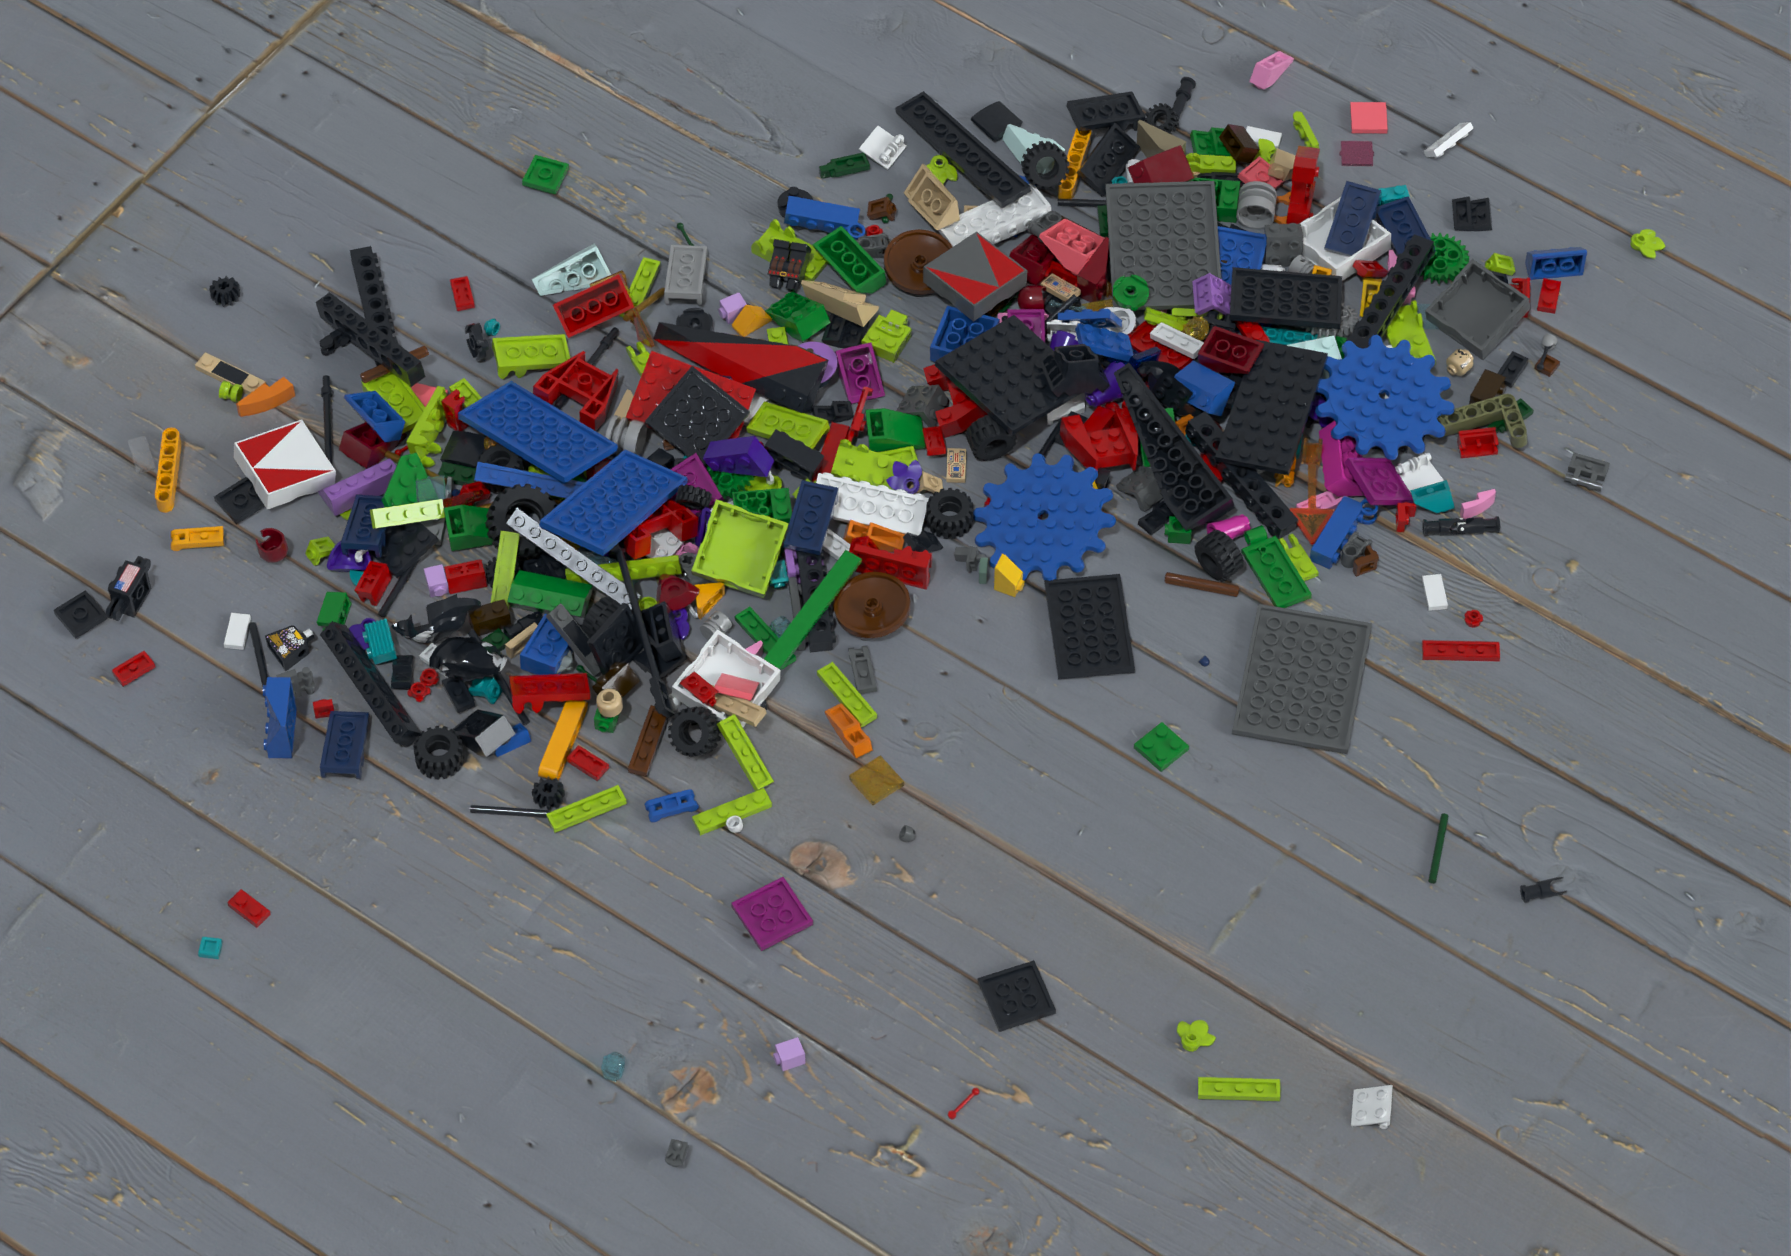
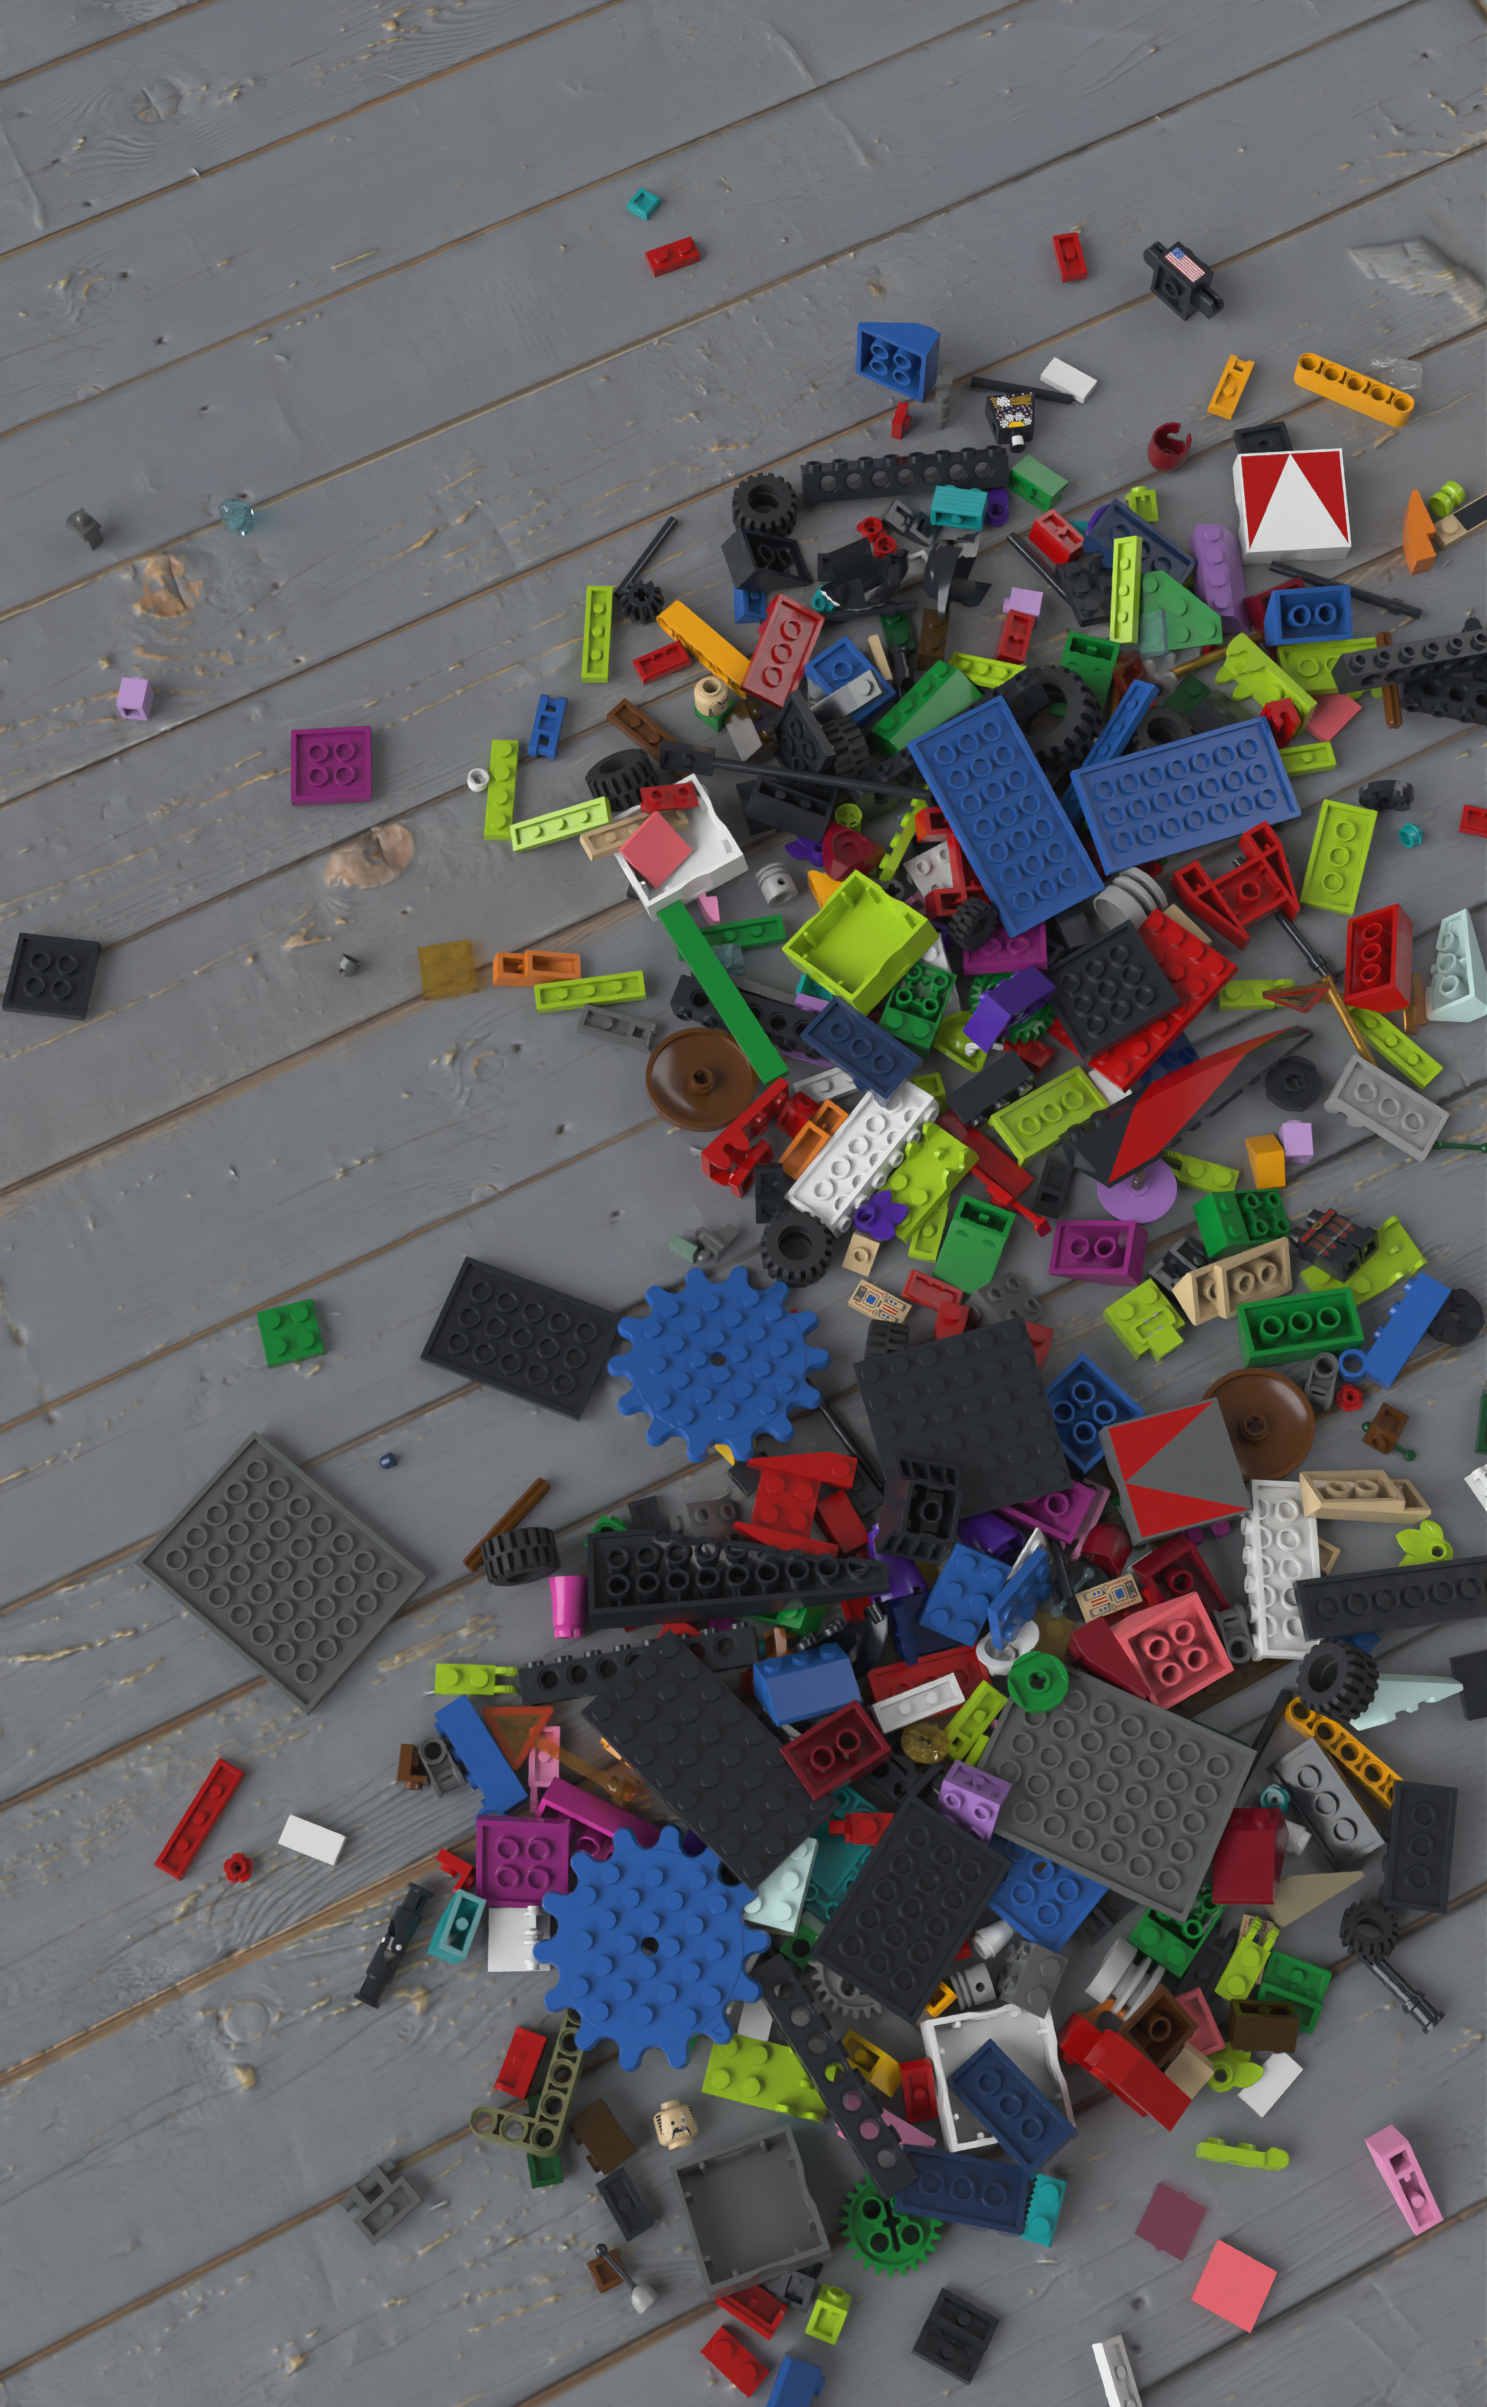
camera: 120 degrees right, 15 degrees up
black plate [54,590,108,639] -> none
dark blue hinge [320,711,370,780] -> none
yellow slope [994,554,1025,597] -> none
green hinge [1241,525,1312,608] -> none
bright pink slope [1460,489,1496,519] -> none
none -> reddish brown slope [1118,1984,1199,2069]

